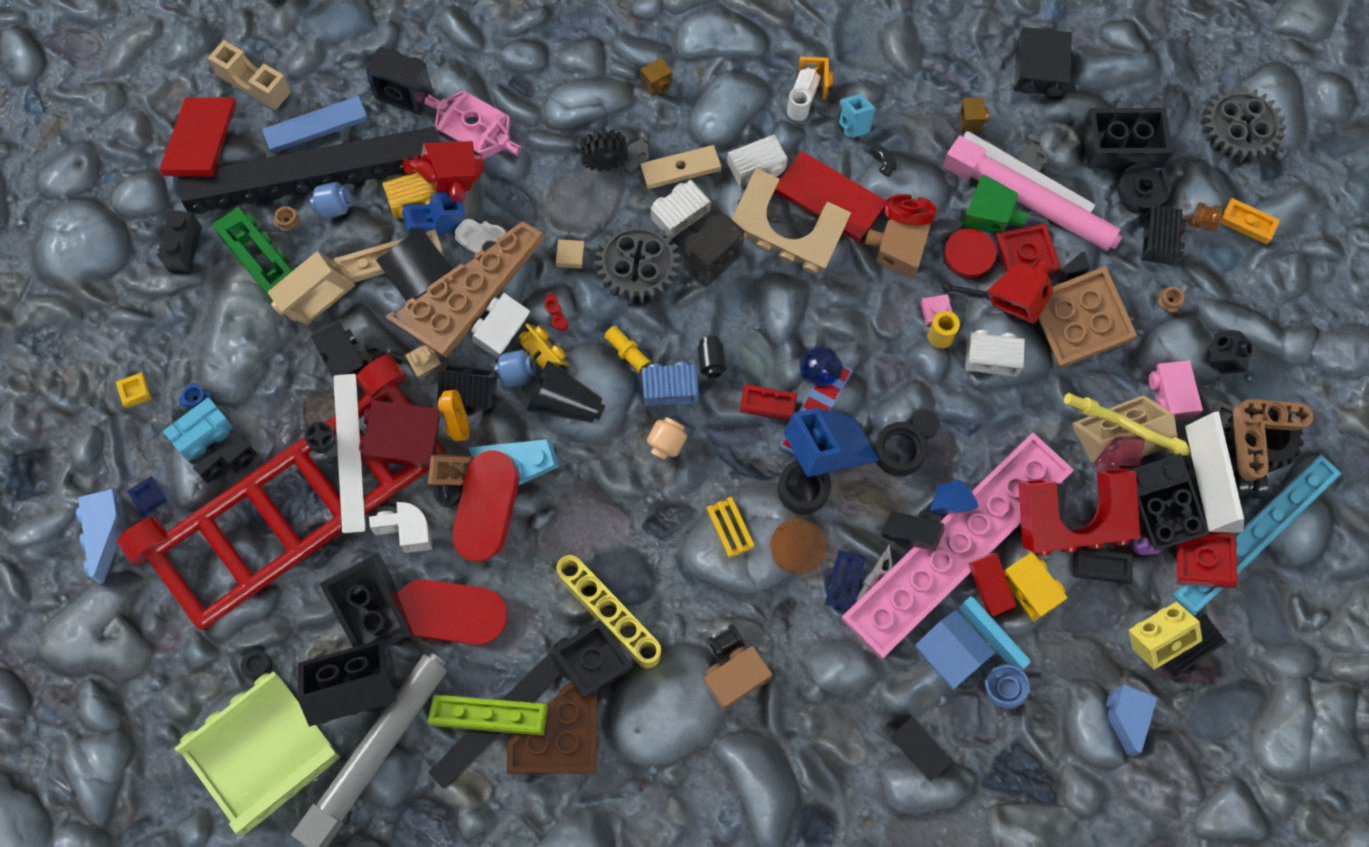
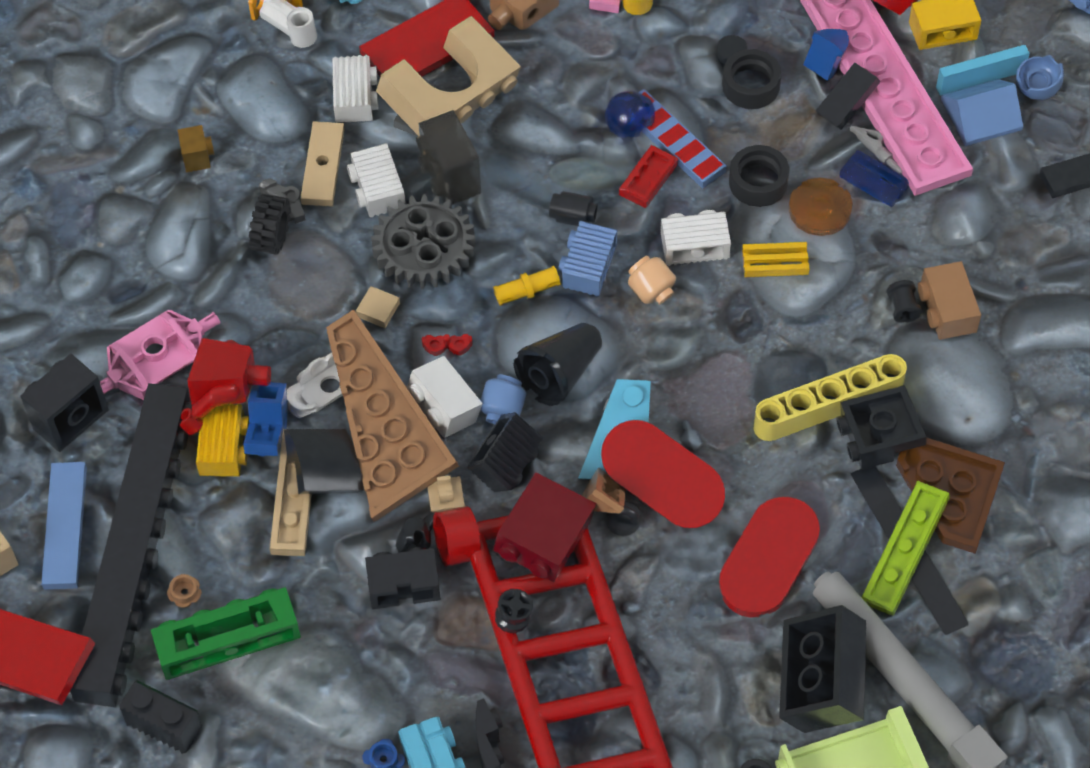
camera: 65 degrees left, 10 degrees down
tan window [268,251,355,325] -> none
medium blue head [310,182,352,219] -> none
black slope [319,552,412,647] -> none
white sticker [333,374,365,533] -> none
white brick [369,502,433,553] -> none
light orange plate [438,390,470,442] -> none
yellow hinge [519,323,570,369] -> none
blue slope [784,408,879,477] -> none
red tile [968,553,1016,617] -> none
none -> white brick [661,210,731,266]

